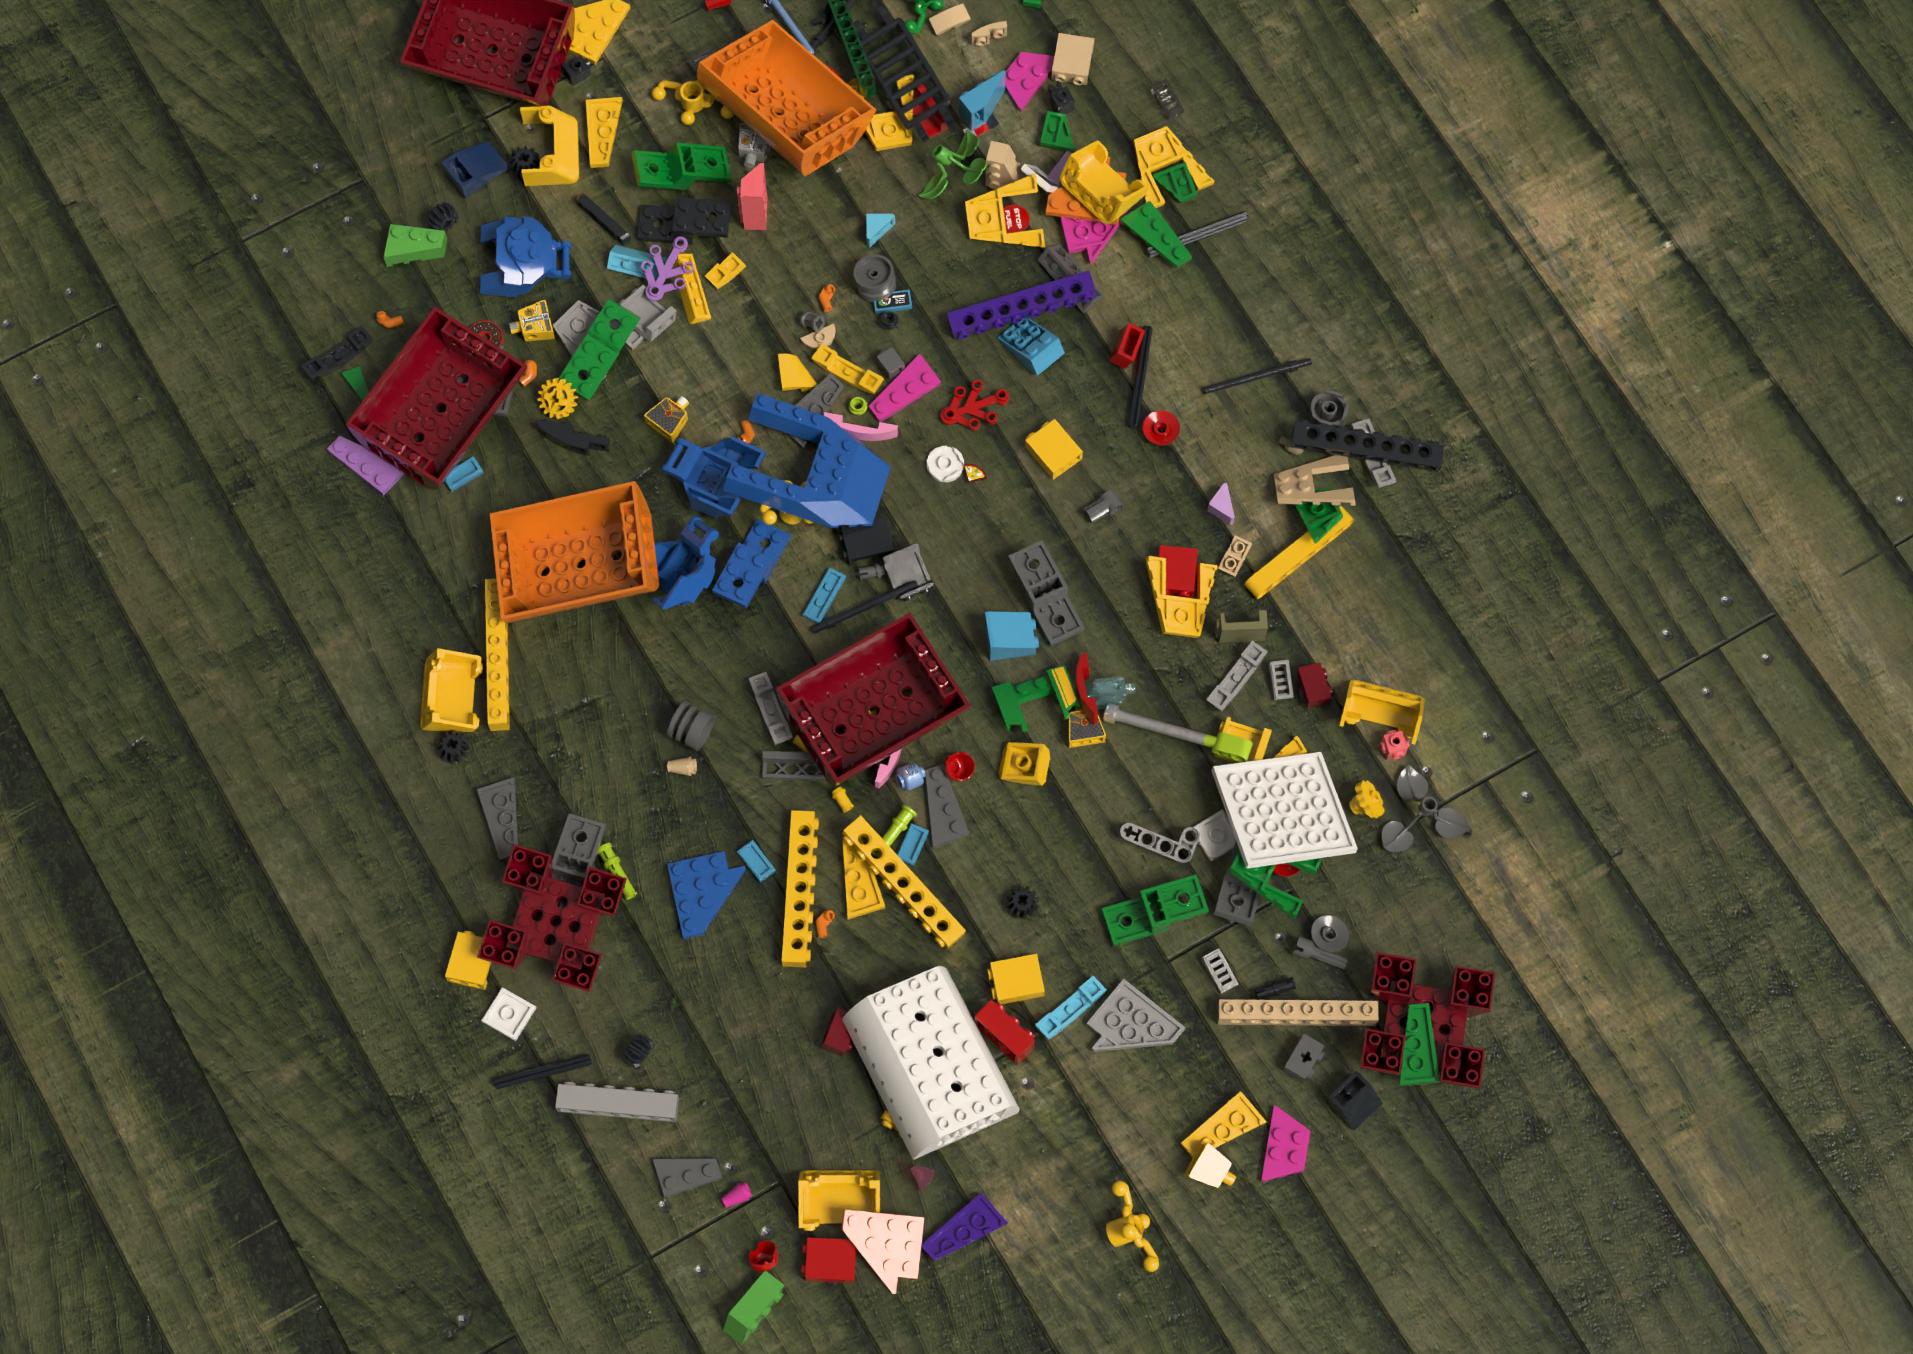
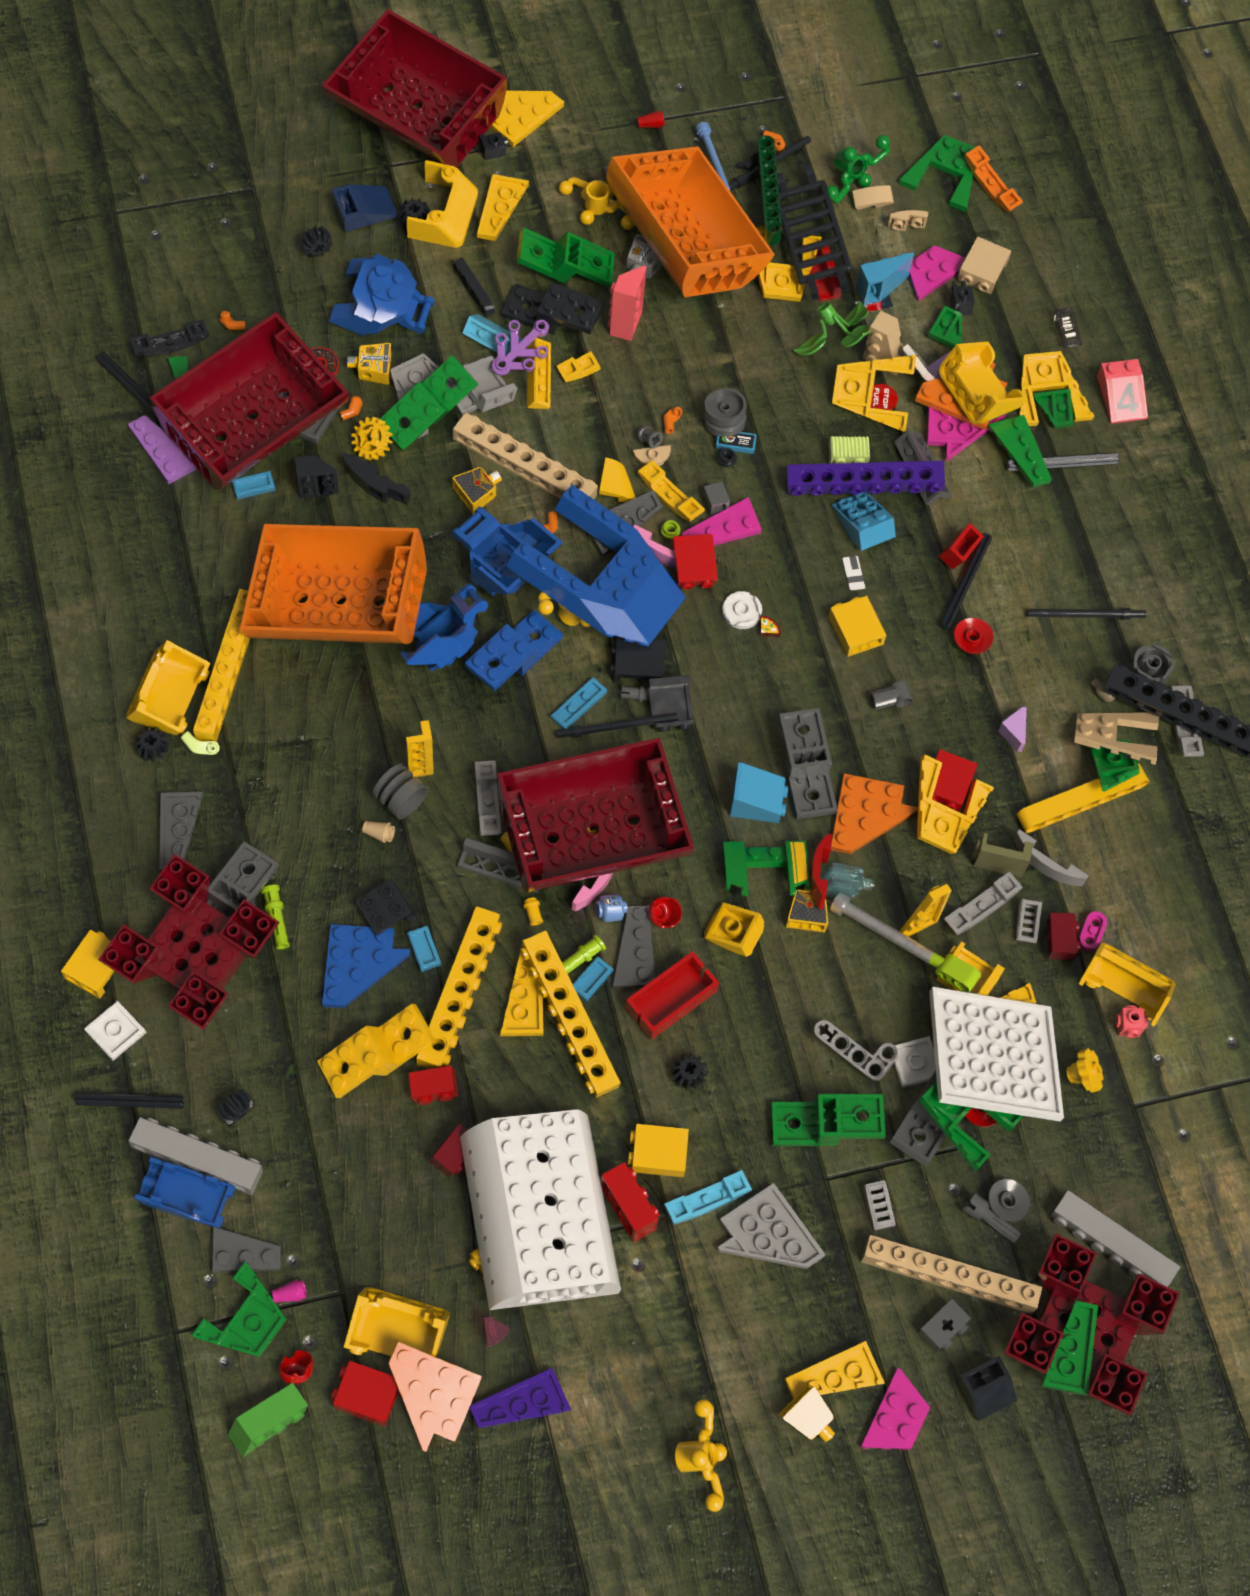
camera: 10 degrees right, 5 degrees down
bright green wedge [384,224,448,267] -> none
orange arm [816,910,835,938] -> none
medium azure slope [866,214,895,248] -> none
red plant [941,380,1009,431] -> none
tan slope [1218,535,1252,577] -> none
black pin [1255,977,1296,1000] -> none
dark grey plant [1381,765,1470,852] -> none
none -> black axle [97,352,158,419]
none -> blue piece [134,1157,236,1229]
none -> yellowish green arm [180,731,219,755]
none -> green wing [191,1262,287,1357]
none -> black slope [294,455,339,498]
none -> yellow bracket [317,1004,435,1098]
none -> black bracket [356,879,417,935]
none -> yellow fence [406,720,434,778]
none -> red brick [409,1065,459,1105]
none -> tan brick [453,412,598,499]
none -> red piece [625,951,719,1040]
none -> red panel [671,534,718,590]
none -> yellowish green brick [828,436,870,464]
none -> orange wing [831,774,918,854]
none -> white sticker [843,556,865,590]
none -> yellow wing [899,884,951,937]
none -> light grey slope [1013,829,1089,887]
none -> light grey brick [1050,1190,1180,1287]
none -> dark pink plate [1078,911,1107,952]
none -> coral slope [1097,359,1148,424]

